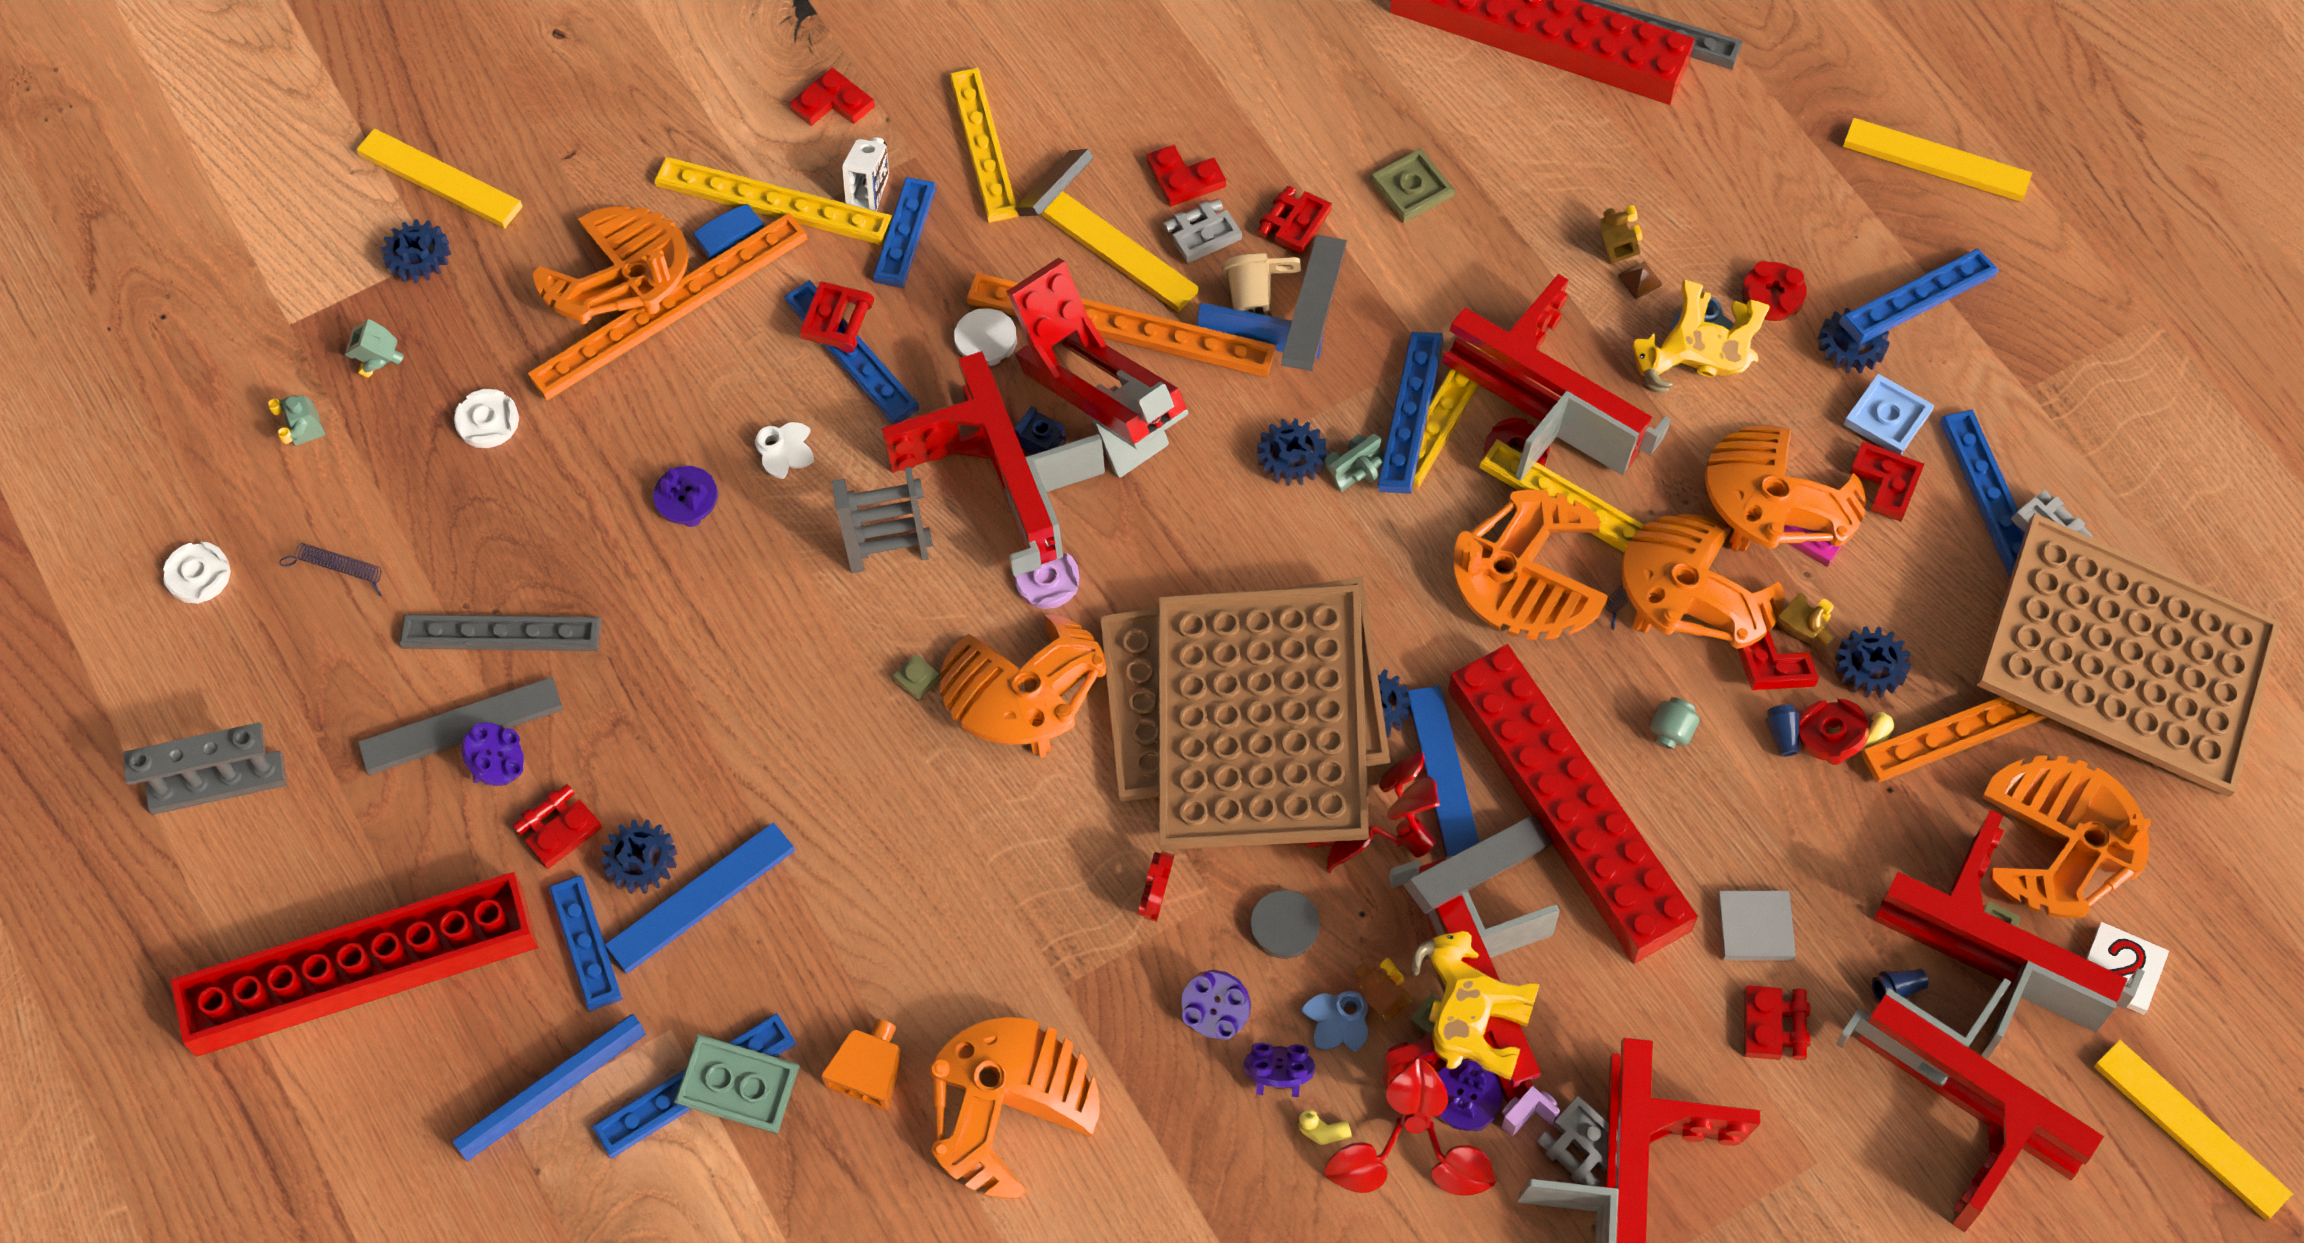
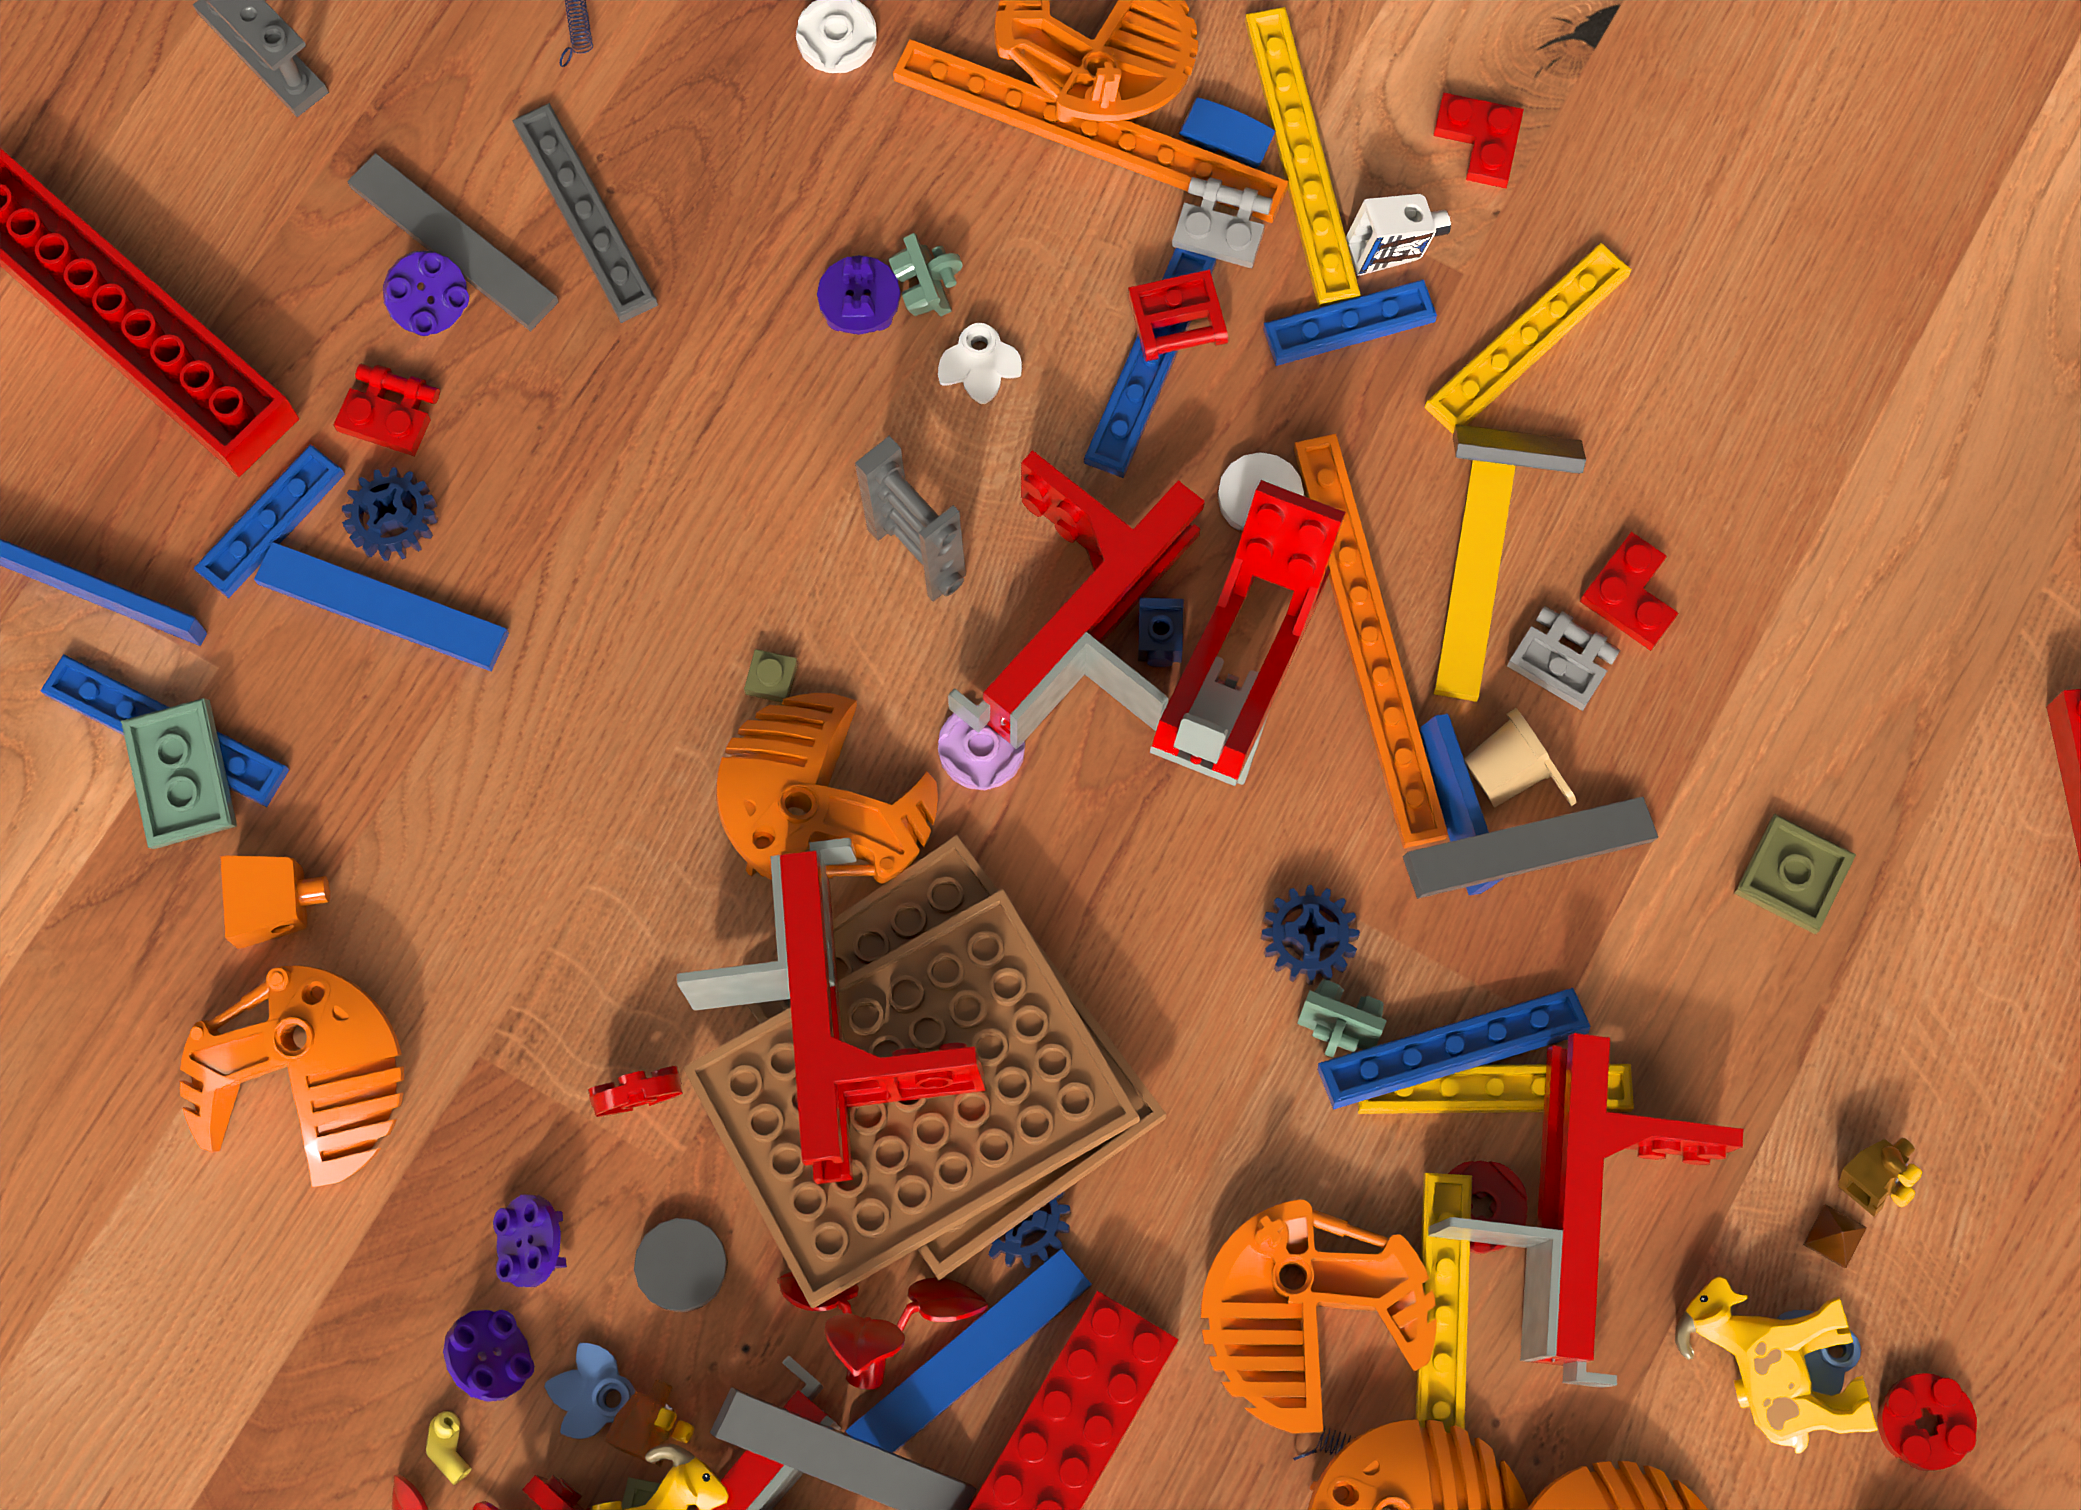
camera: 60 degrees right, 10 degrees up
red plate [1256,186,1332,255] -> none
none -> red piece [677,838,986,1184]
none -> sand green hips [889,233,963,316]
none -> light grey plate [1172,177,1273,269]

